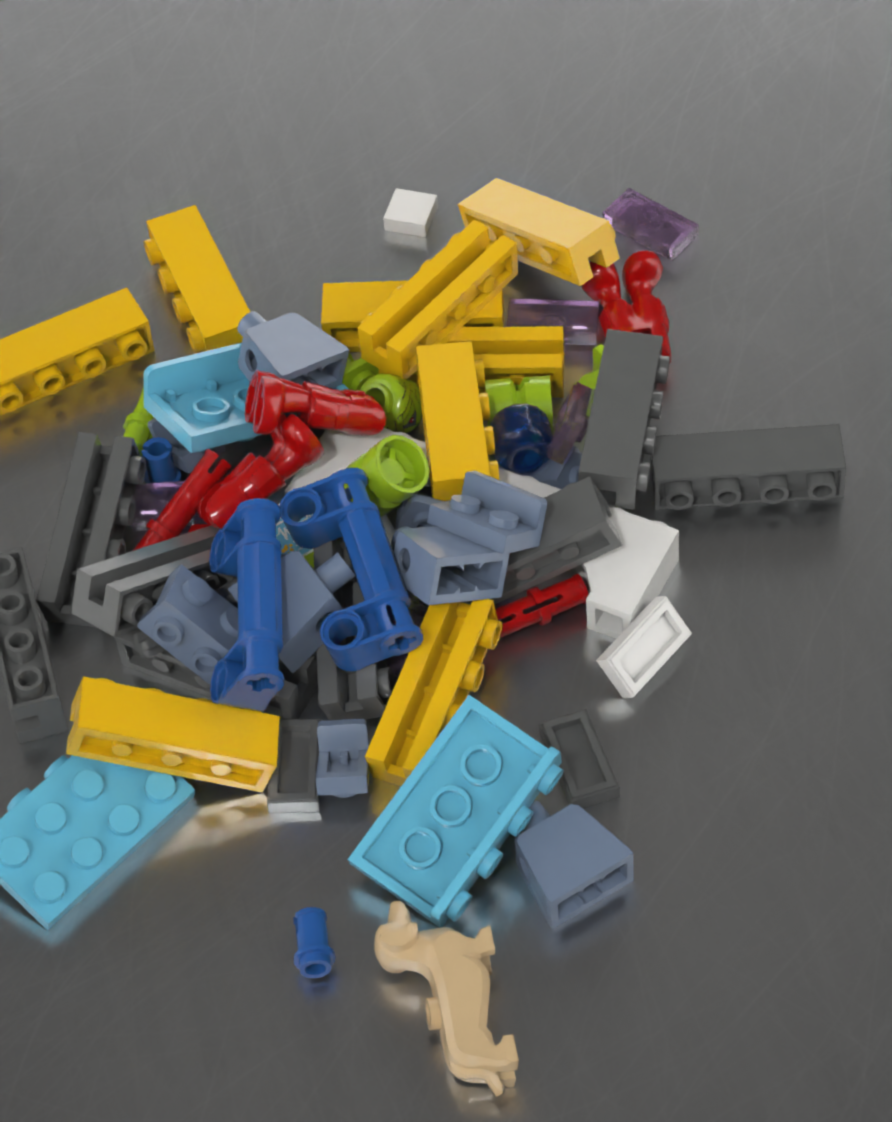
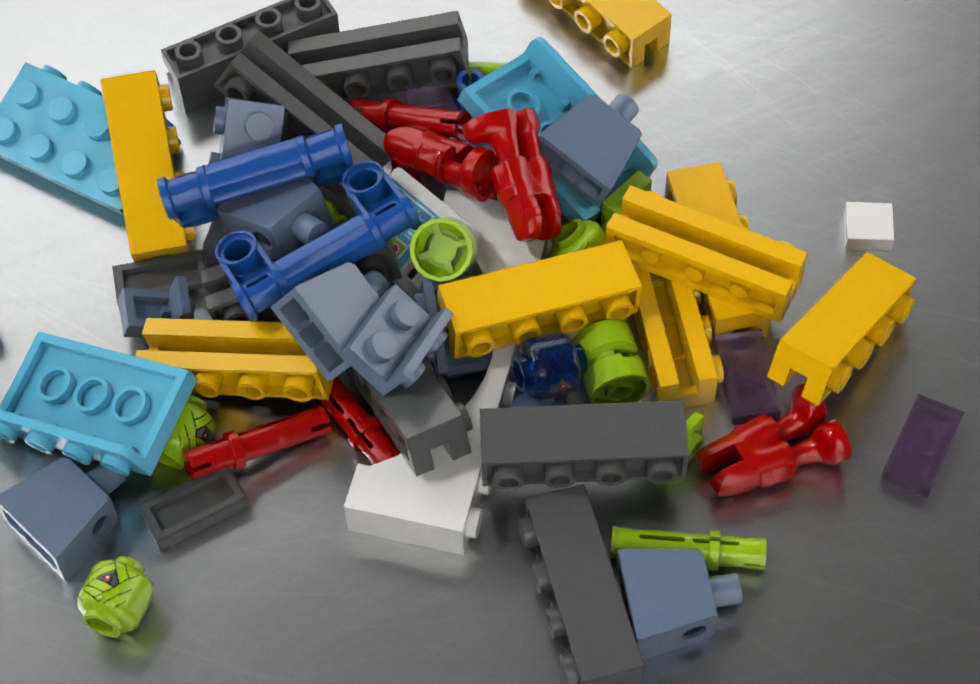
camera: 75 degrees right, 5 degrees up
yellow brick [143,205,250,354] -> none
plate [547,382,592,464] -> none
white tile [596,596,692,698] -> none
none -> lime head [77,556,154,637]
none -> red pin [182,404,332,481]
none -> lime pin [611,526,767,571]
none -> sand blue torso [616,549,742,660]

